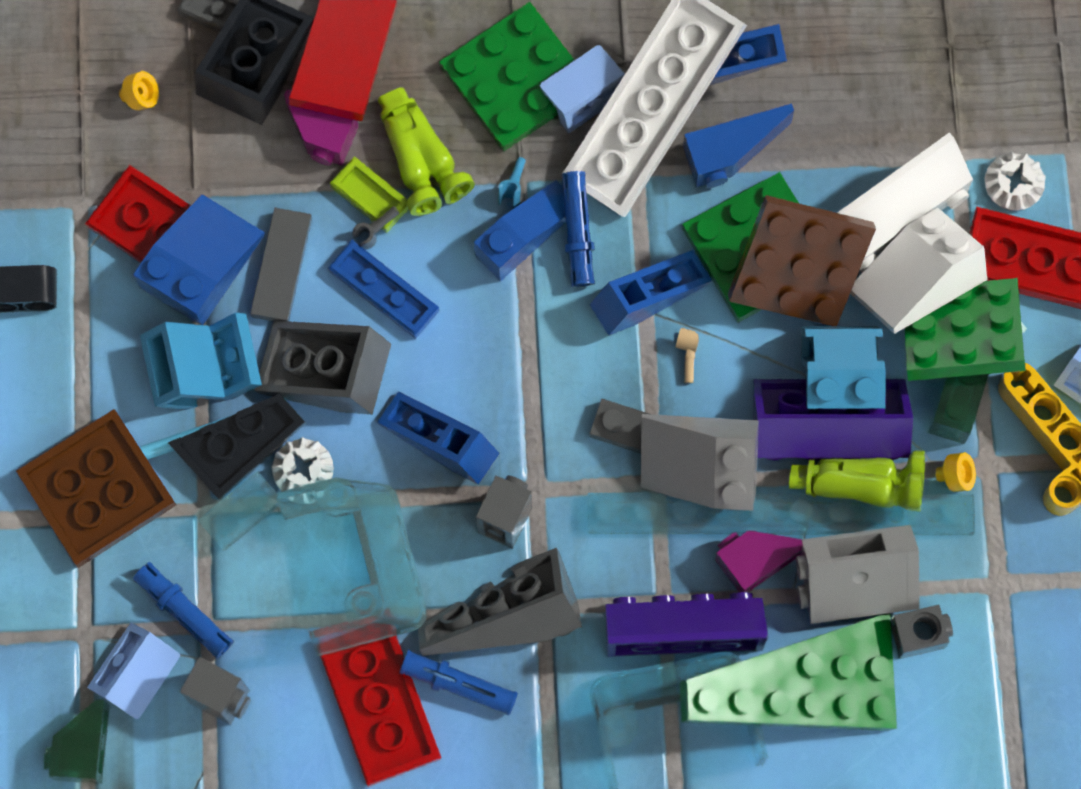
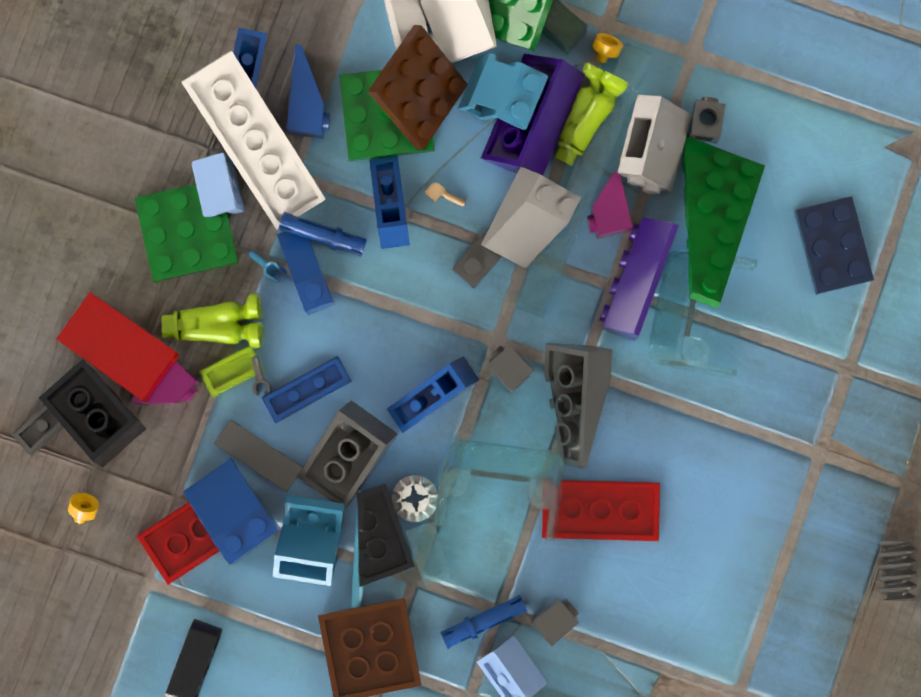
camera: 65 degrees left, 10 degrees up
blue pin [399,650,518,716] -> none

